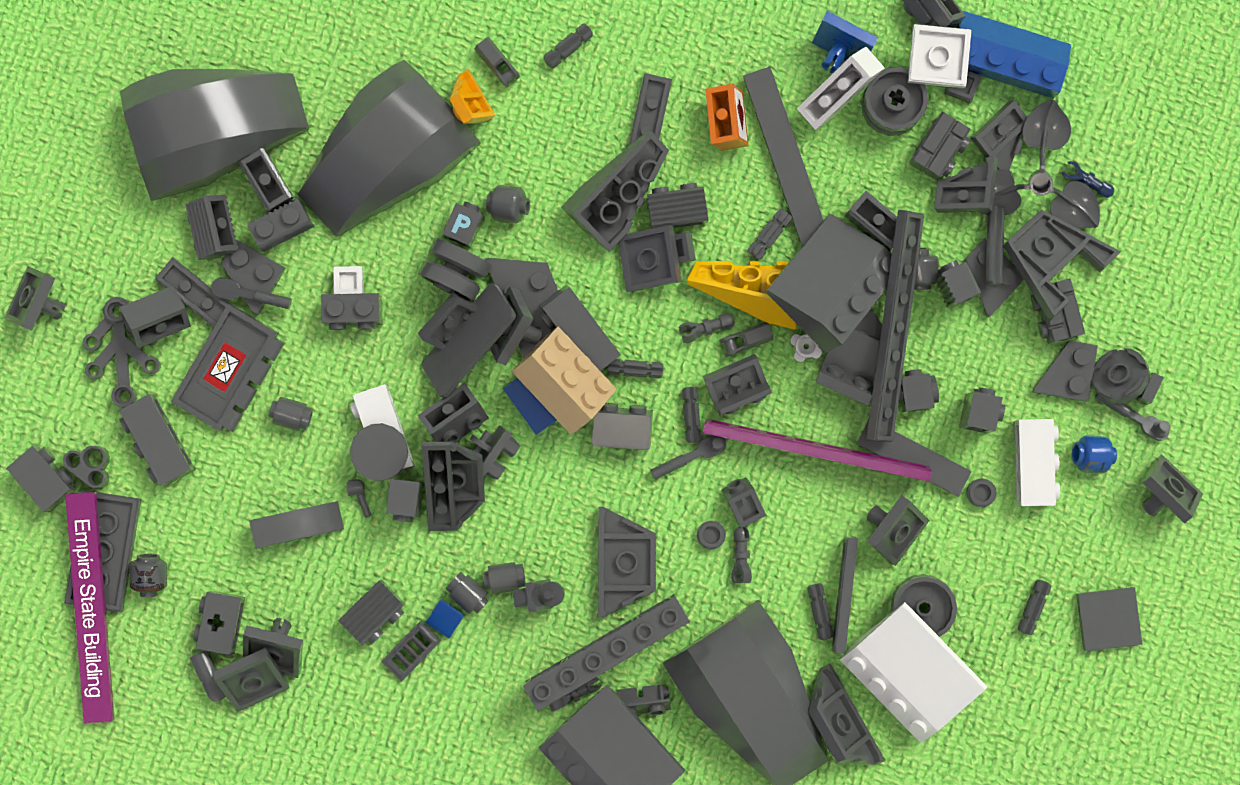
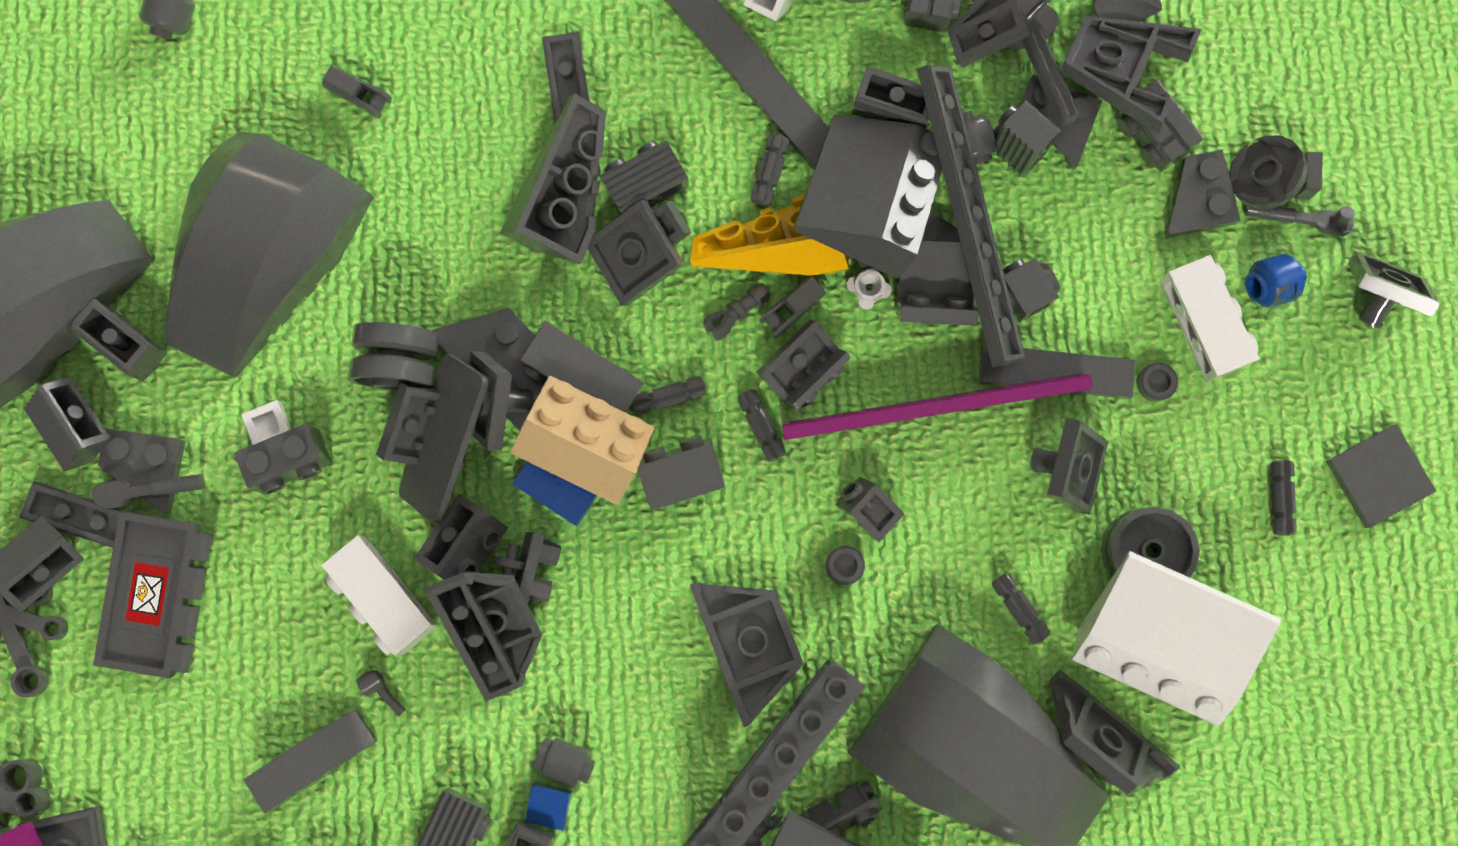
camera: 20 degrees left, 5 degrees down
dark grey brick [119,394,196,486] -> none
dark grey brick [247,199,315,252] -> none
dark grey brick [269,397,313,431] -> none
dark grey tile [350,423,409,481] -> none
dark grey brick [386,479,424,522] -> none
dark grey brick [443,201,484,249] -> none
light orange wing [449,69,496,124] -> none
dark grey brick [483,562,526,594] -> none
dark grey head [486,185,530,223] -> none
dark grey hips [513,579,565,612] -> none
dark grey axle [543,23,593,68] -> none
dark grey piece [650,435,726,480] -> none
orange brick [705,84,749,151] -> none
dark grey piece [731,527,752,583] -> none
dark grey tile [832,537,858,654] -> none
dark grey brick [959,387,1005,433] -> none

